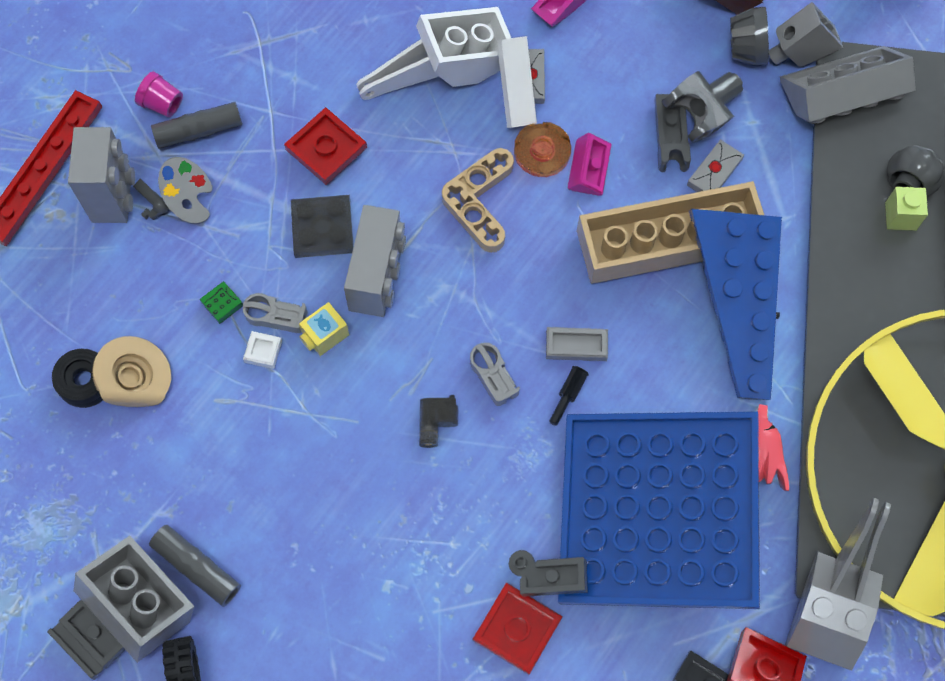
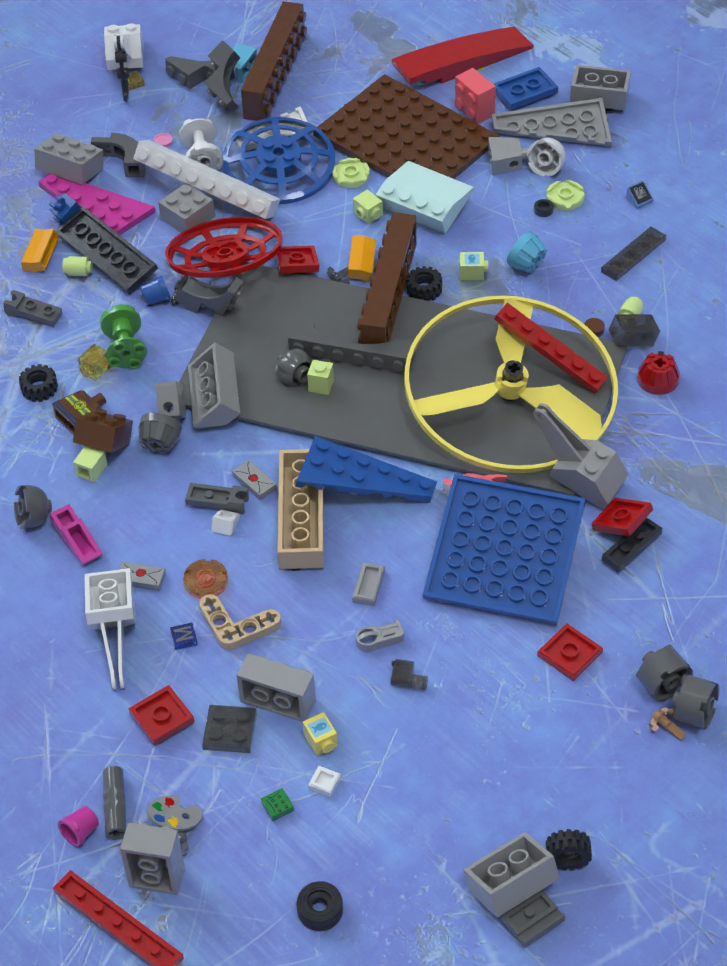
camera: 75 degrees left, 20 degrees down
tan hat [92,336,171,407] -> none
dark grey axle [149,525,241,607] -> none
light grey piece [243,293,307,333] -> none
white tile [497,36,537,128] -> none
dark grey hinge [508,550,588,597] -> none
black axle [549,366,589,426] -> none
dark pink slope [567,132,612,196] -> none
dark grey connector [662,71,743,143] -> none
none -> clear blue tile [170,622,198,650]
none -> white slope [211,509,240,536]

